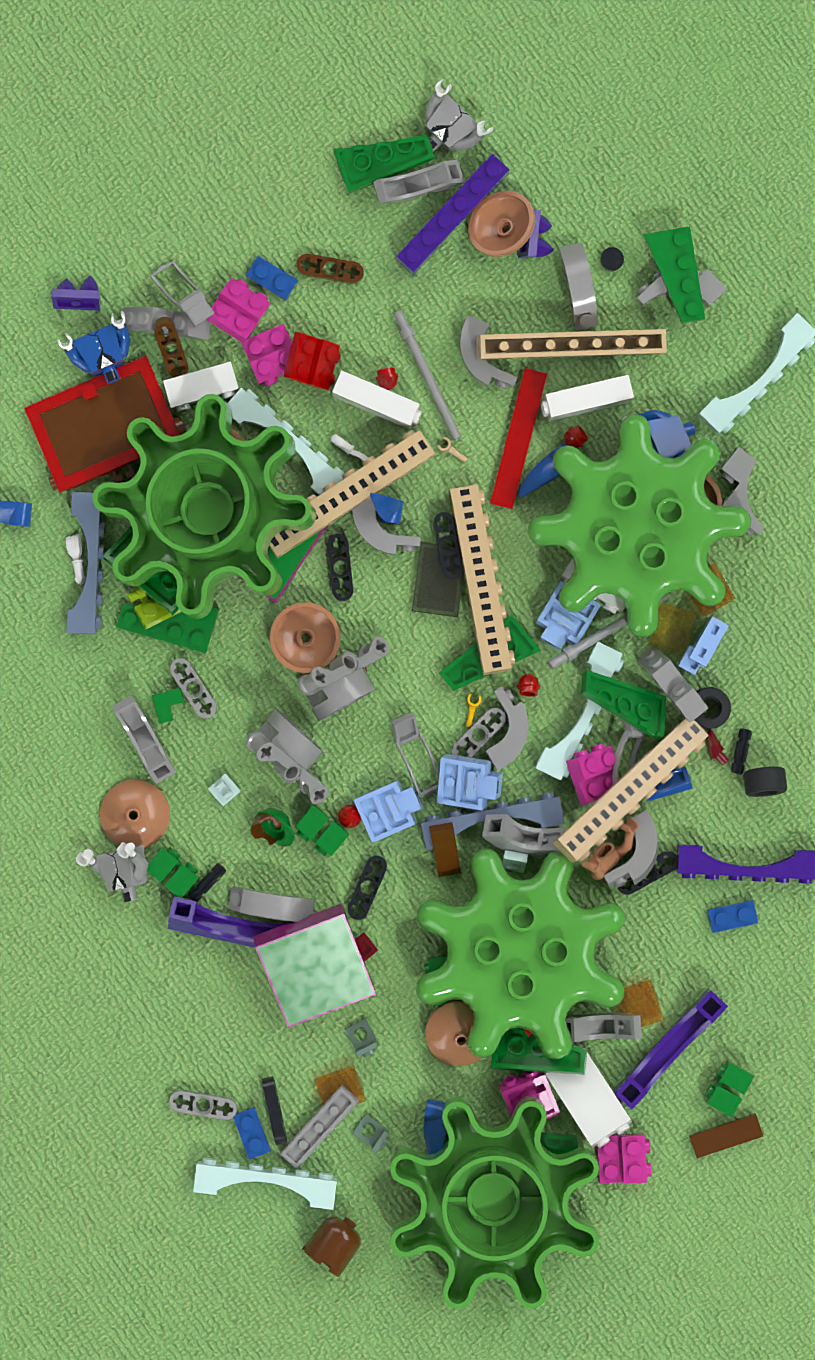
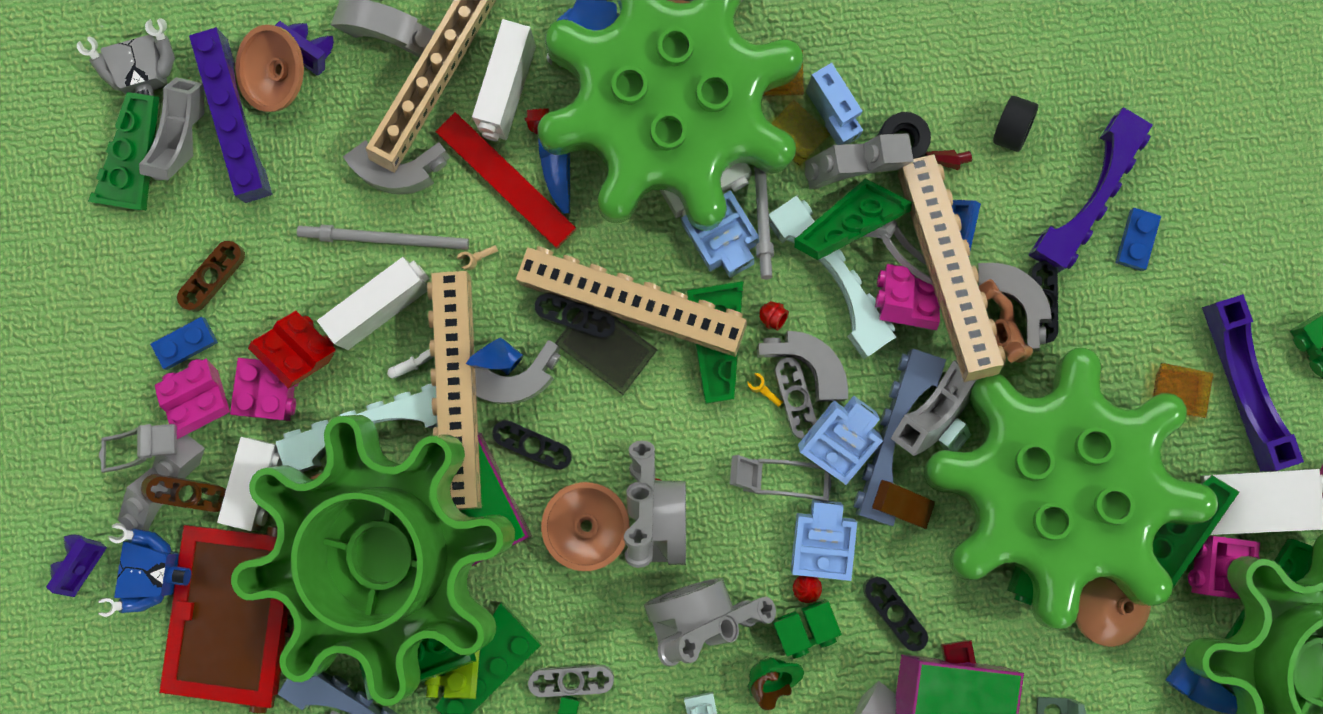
camera: 60 degrees left, 5 degrees down
red plate [375,368,399,391] -> none
light grey arch [566,1012,642,1042] -> none
black axle [731,728,752,774] -> none

